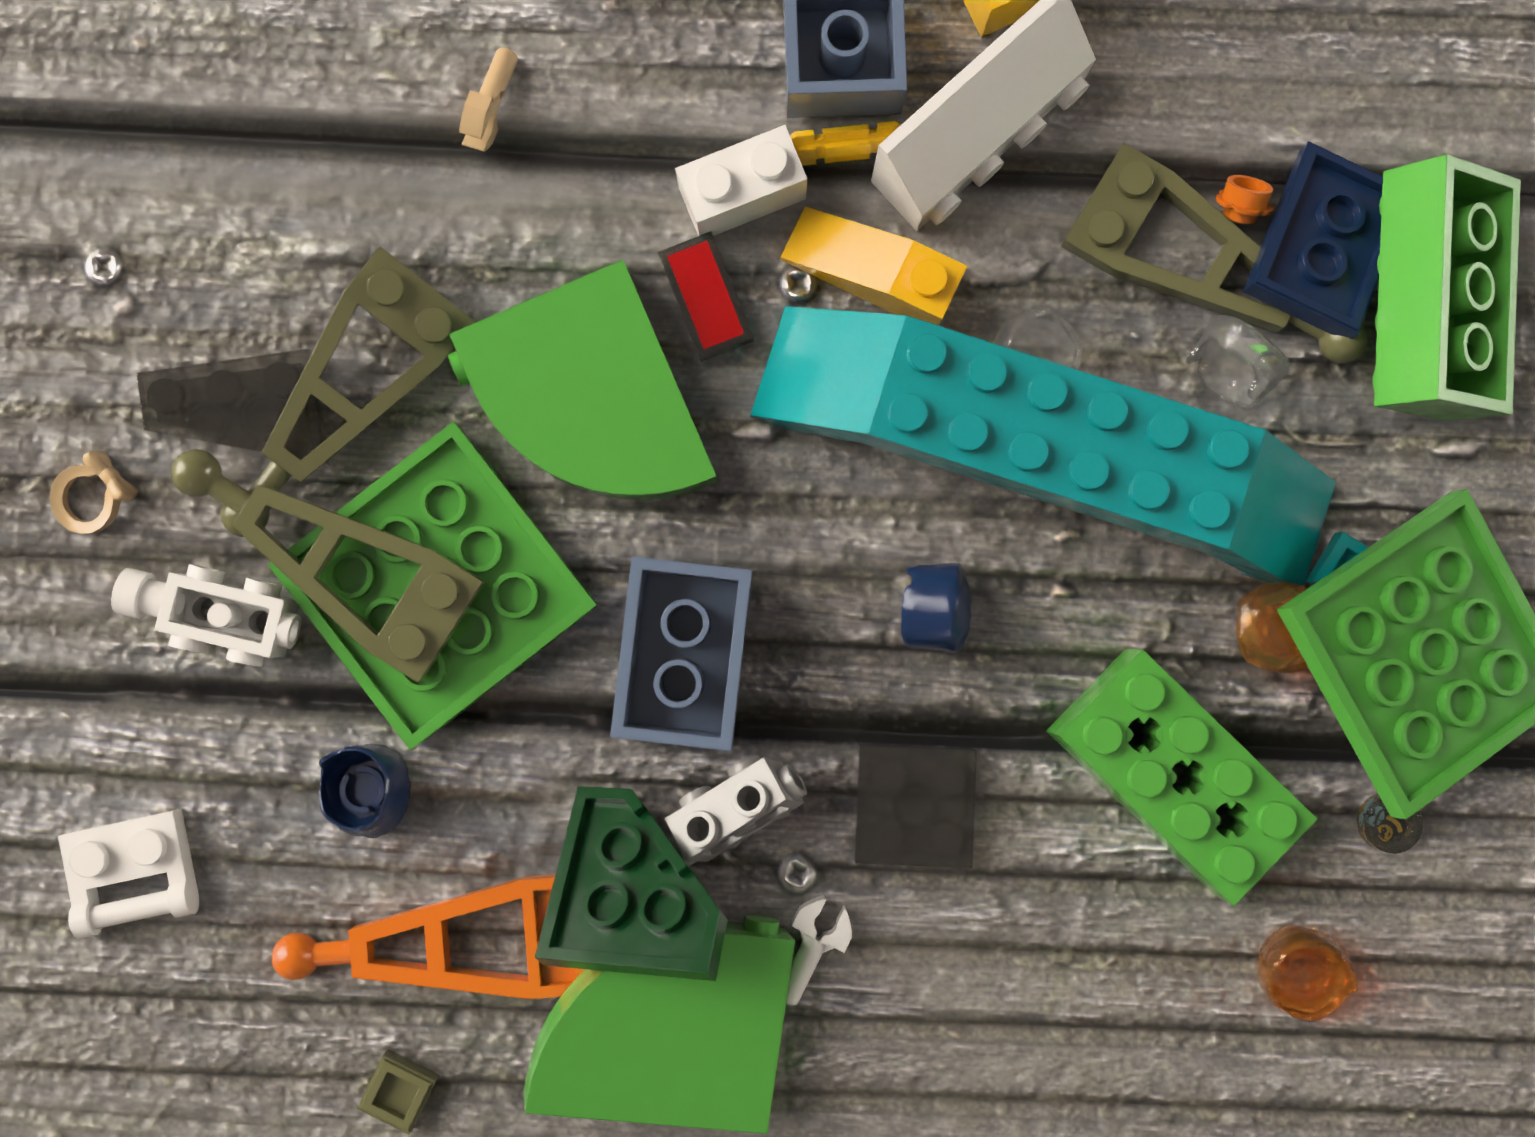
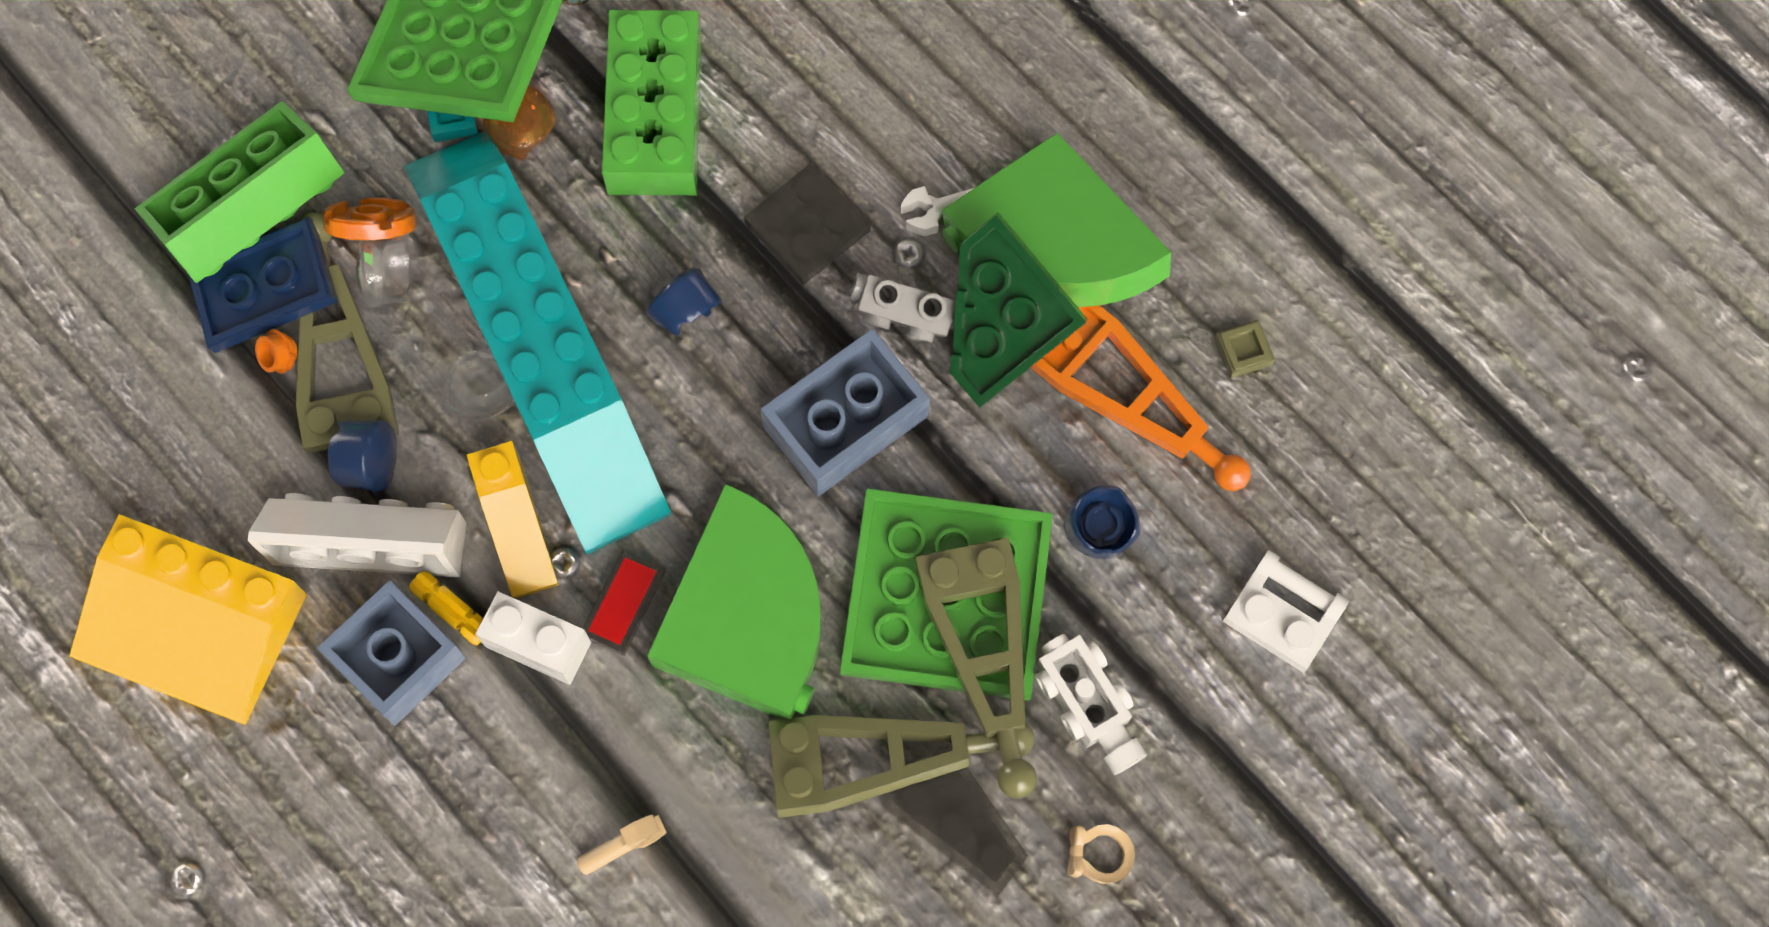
camera: 140 degrees left, 15 degrees down
none -> orange tile [323,197,417,240]
none -> dark blue hair [328,420,397,492]

